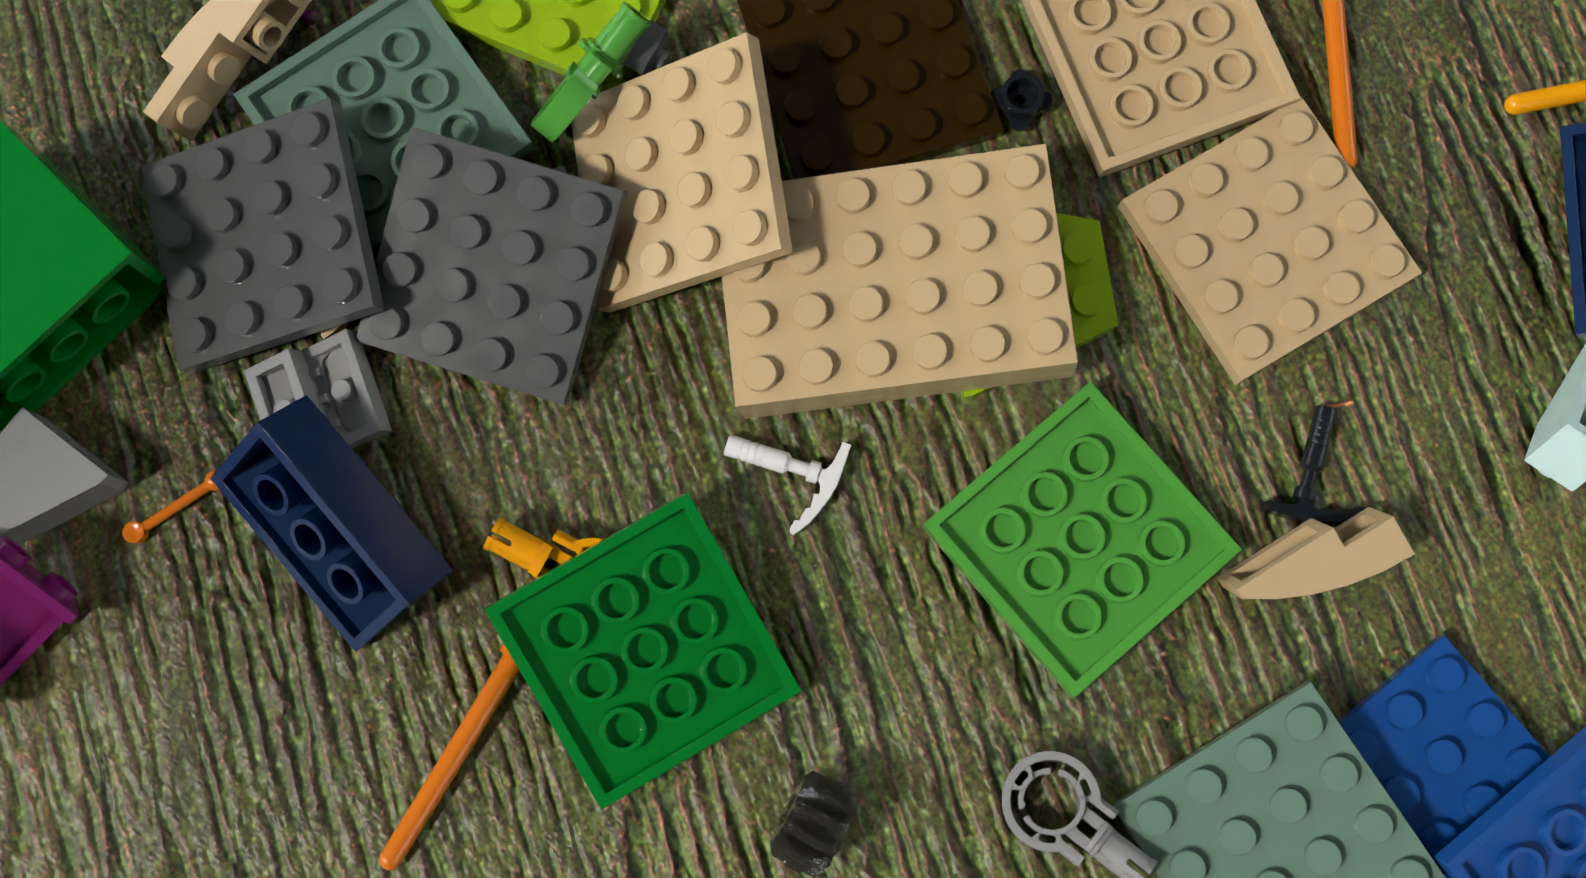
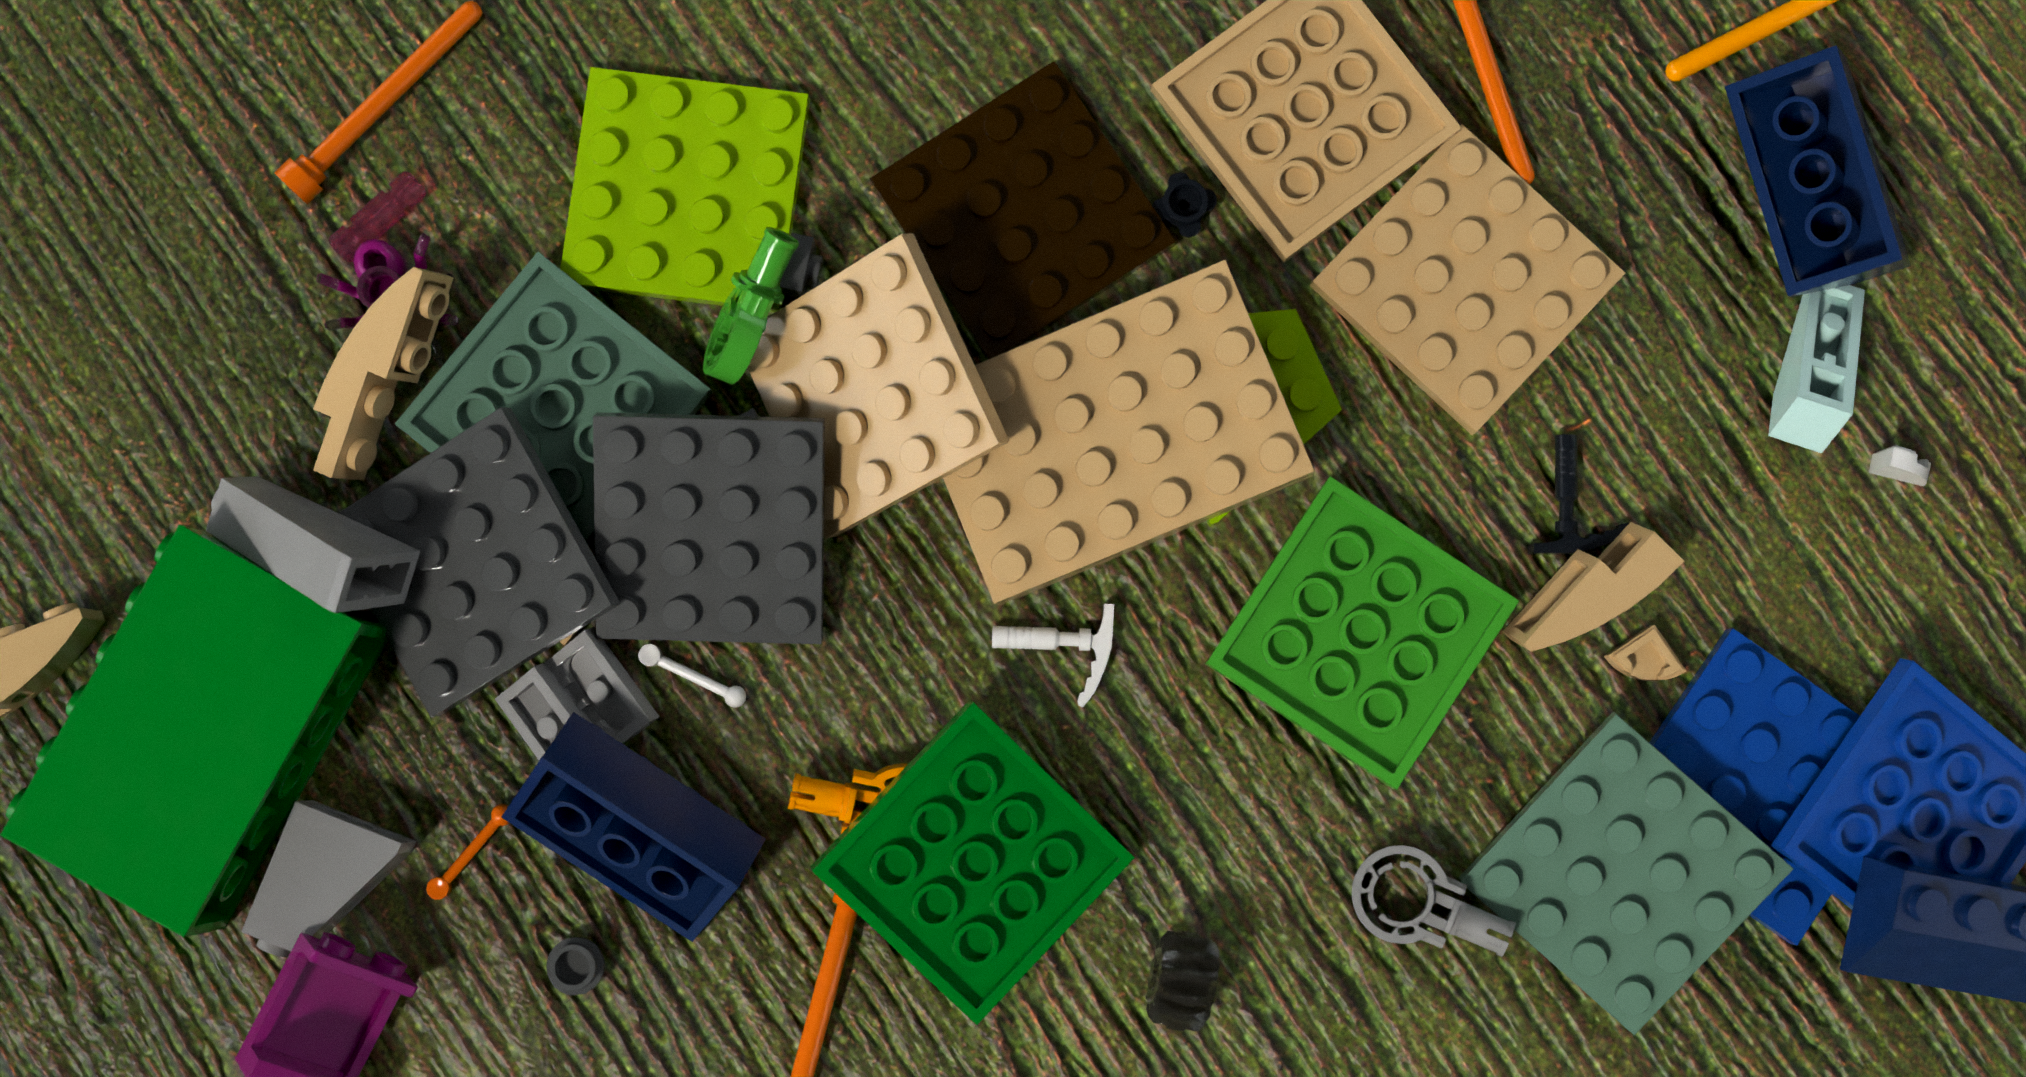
camera: 15 degrees left, 5 degrees up
none -> light grey slope [206,476,420,613]
none -> dark grey plate [546,937,605,995]
none -> white hinge [638,644,746,708]
none -> tan tile [1604,624,1686,681]

